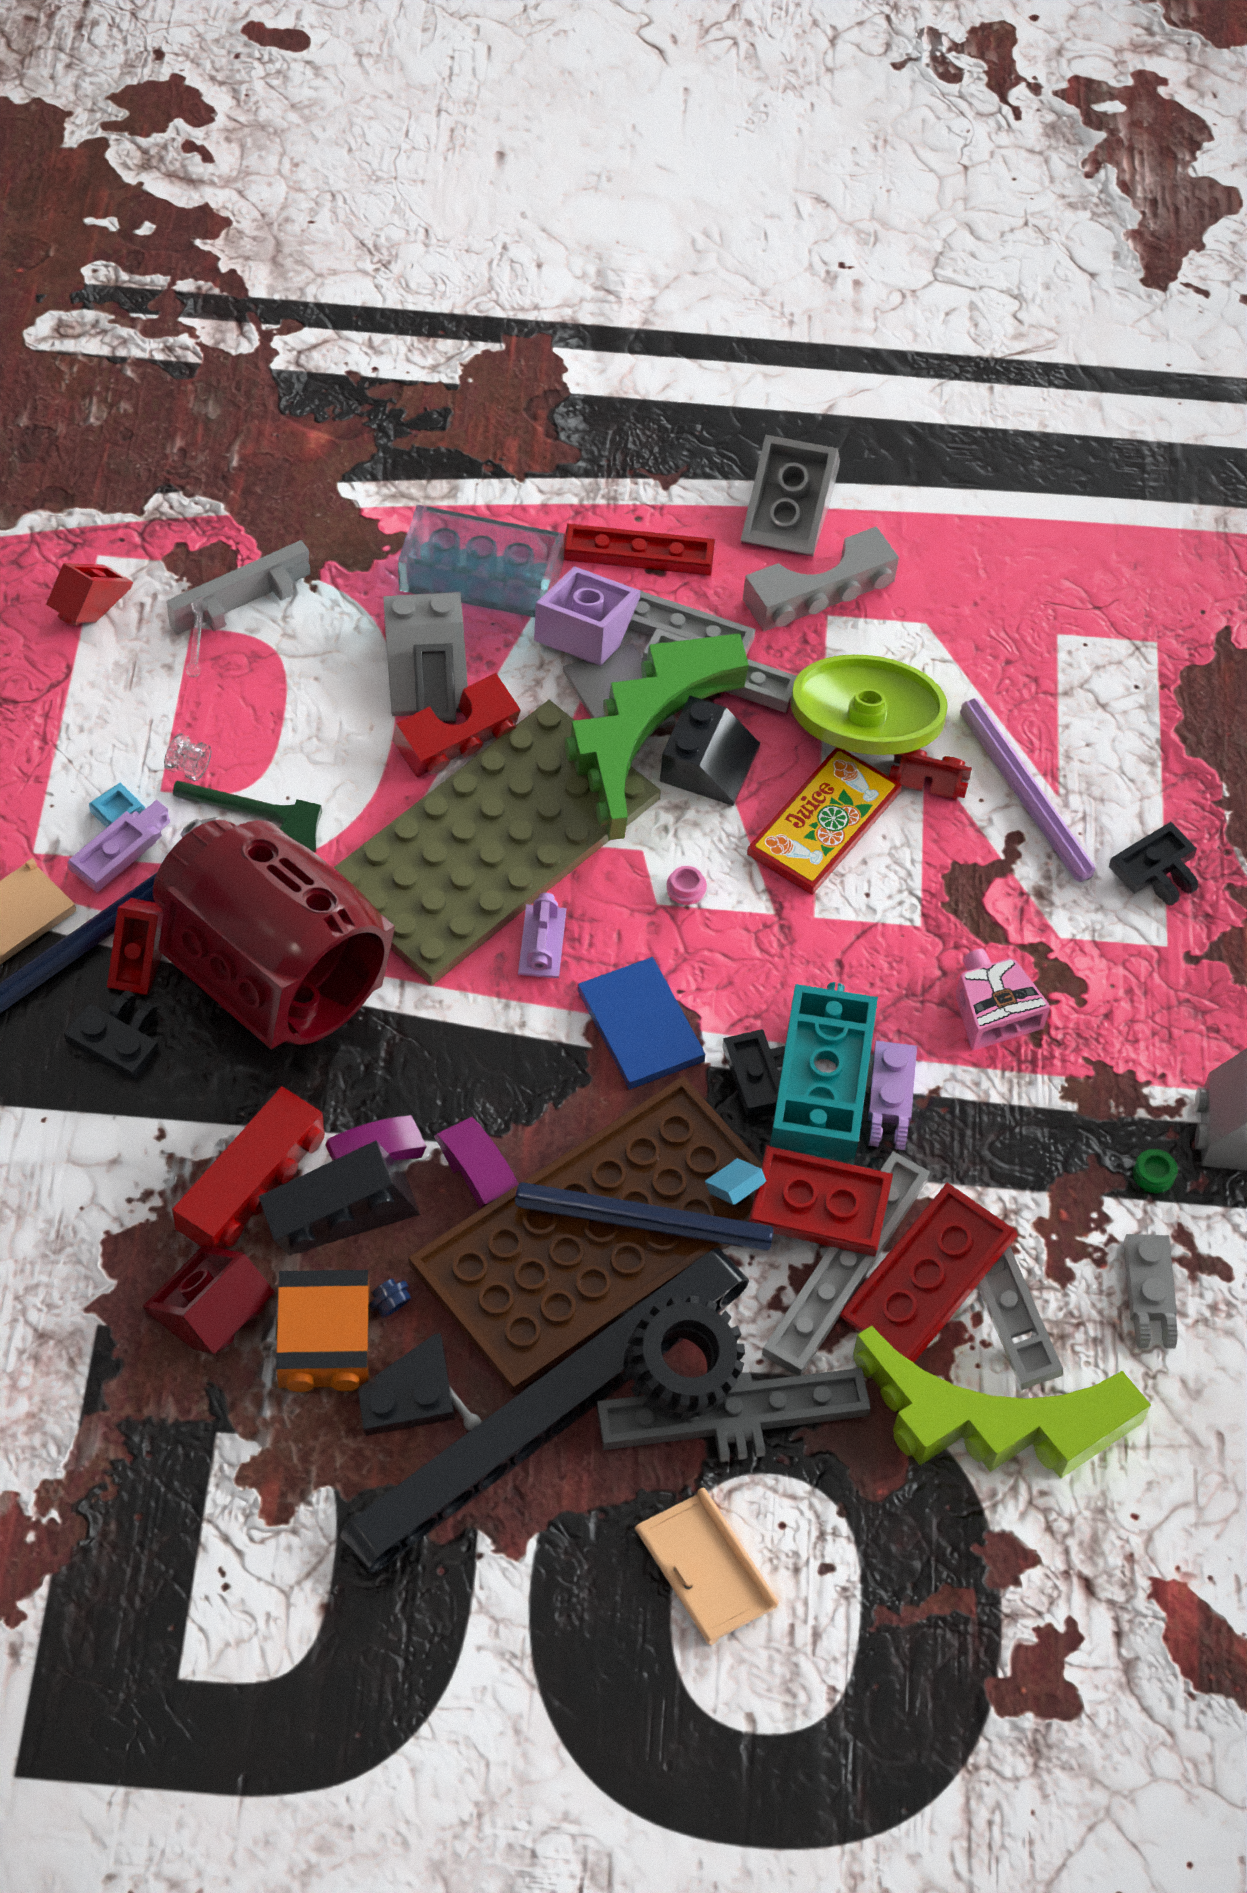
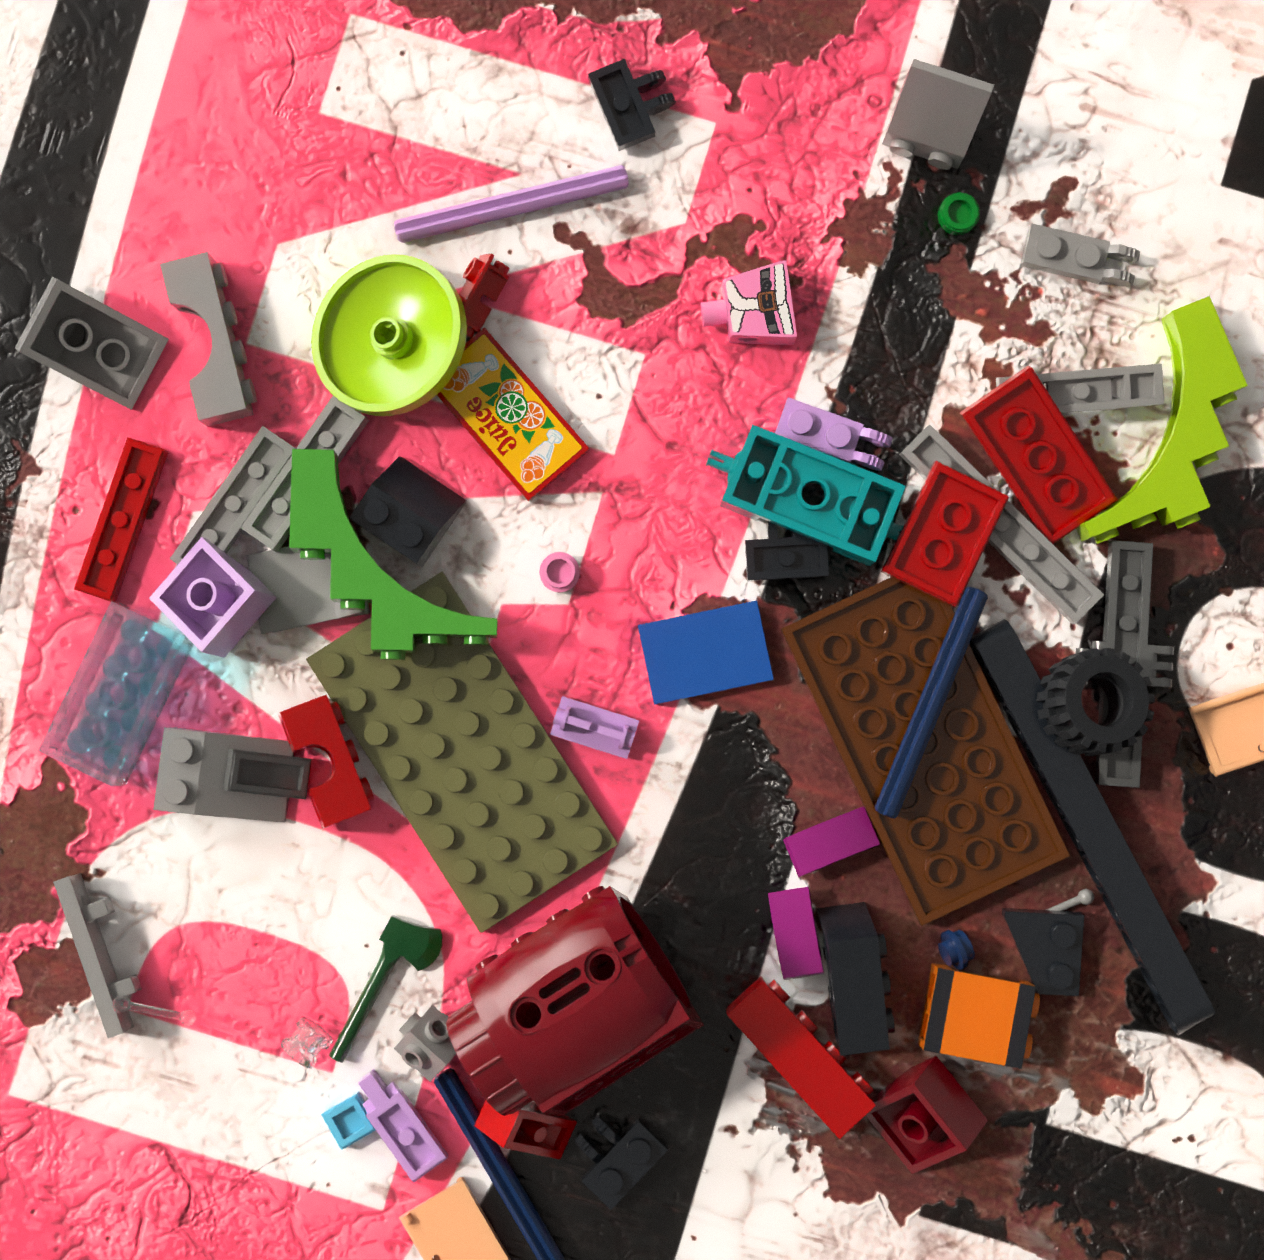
camera: 70 degrees left, 30 degrees up
red slope [46,563,133,626] -> none
medium azure tile [705,1158,766,1205] -> none

